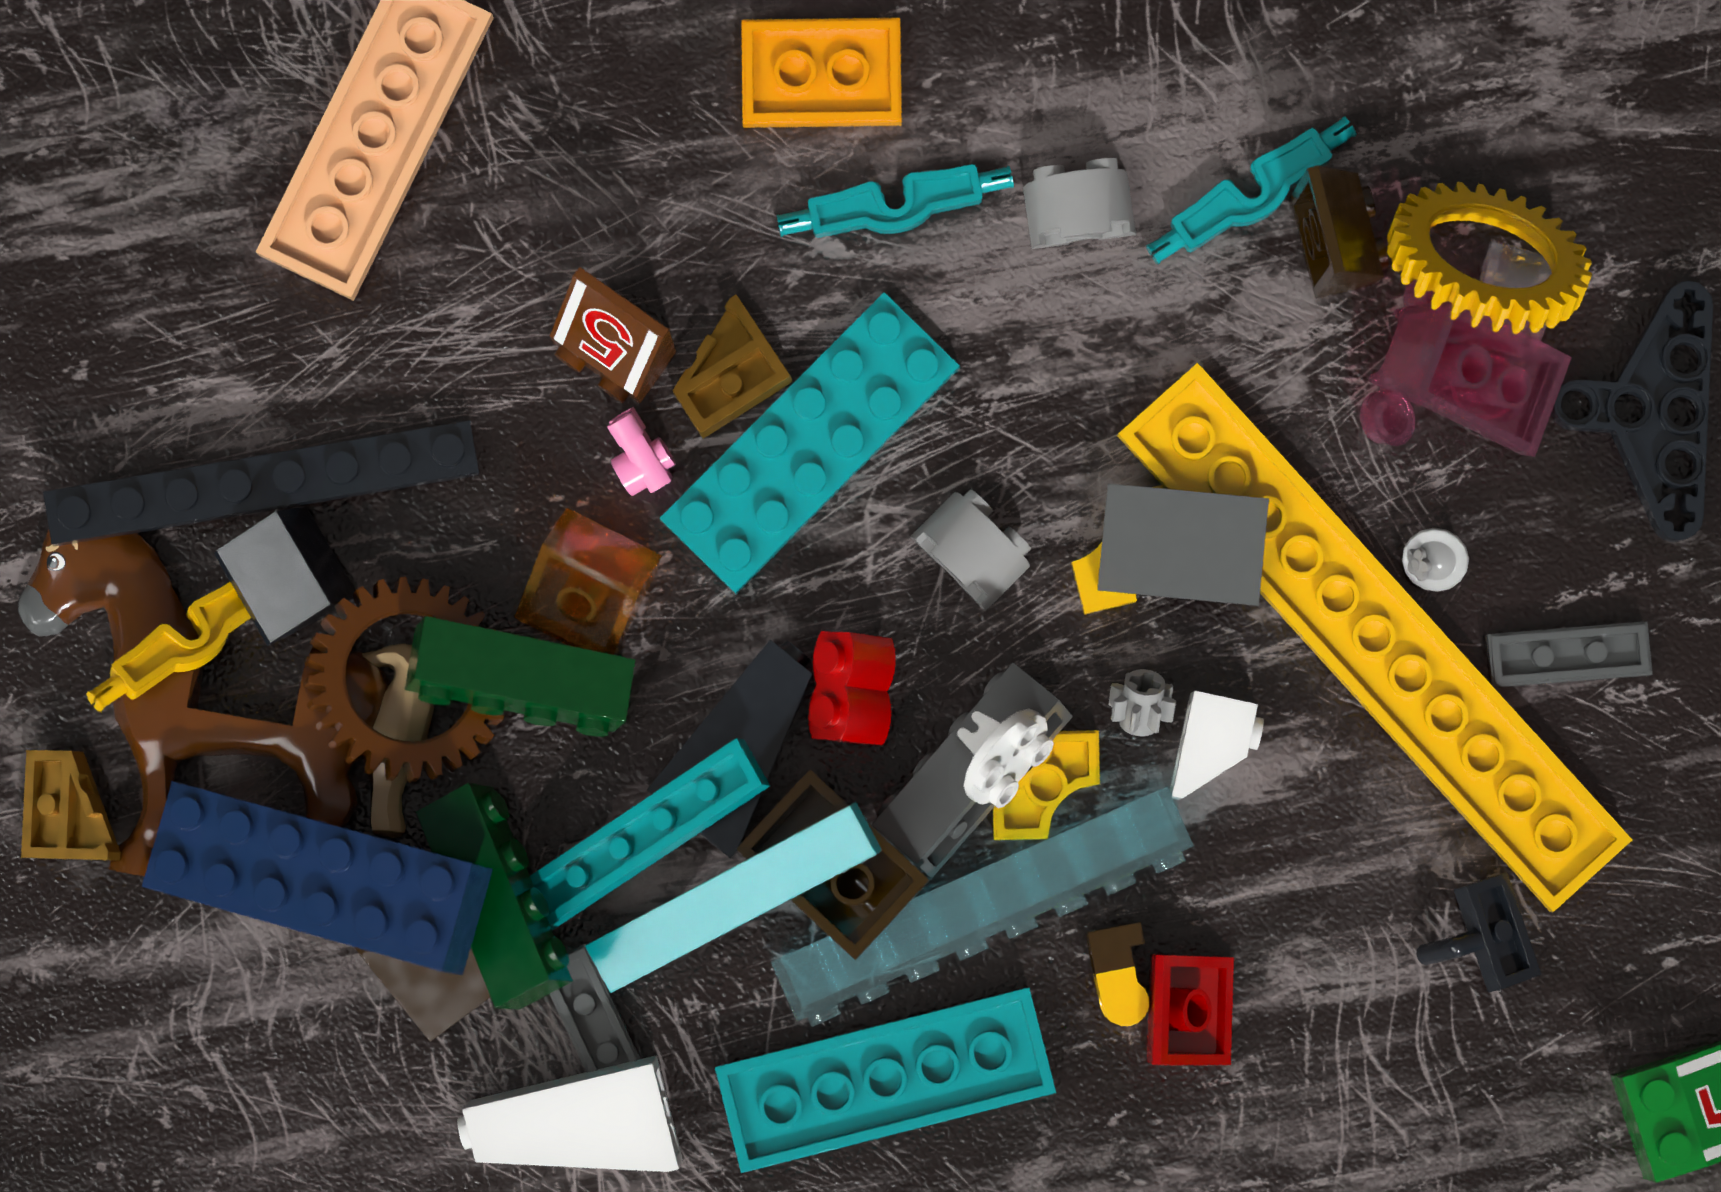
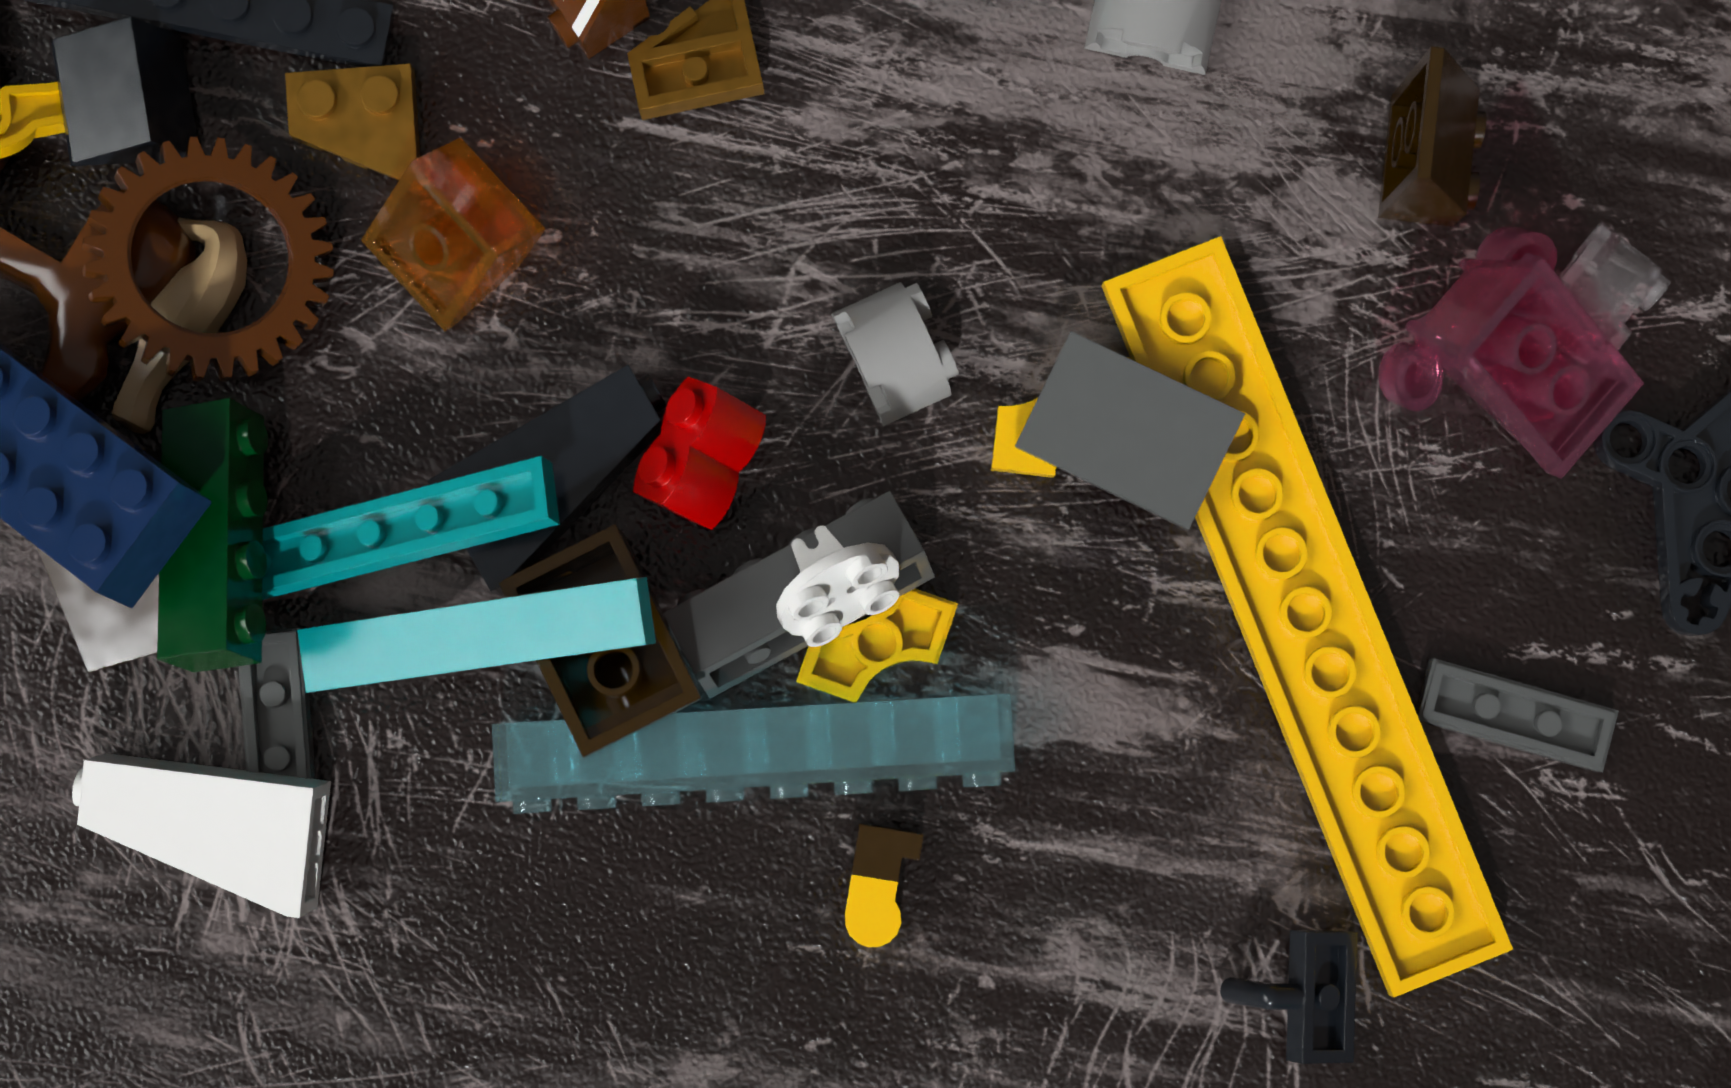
camera: 20 degrees right, 0 degrees up
dark green brick [405,616,636,737] -> none
bright pink plate [607,407,676,496] -> none
teal plate [659,292,960,594] -> none
teal plate [715,987,1056,1173] -> none
light grey gear [1108,669,1176,736] -> none
teal piece [1146,116,1356,265] -> none
red slope [1147,954,1234,1065] -> none
white slope [1168,691,1264,800] -> none
yellow piece [1387,182,1592,334] -> none
light grey hat [1402,528,1469,592] -> none
none -> pearl gold wing [285,64,422,188]

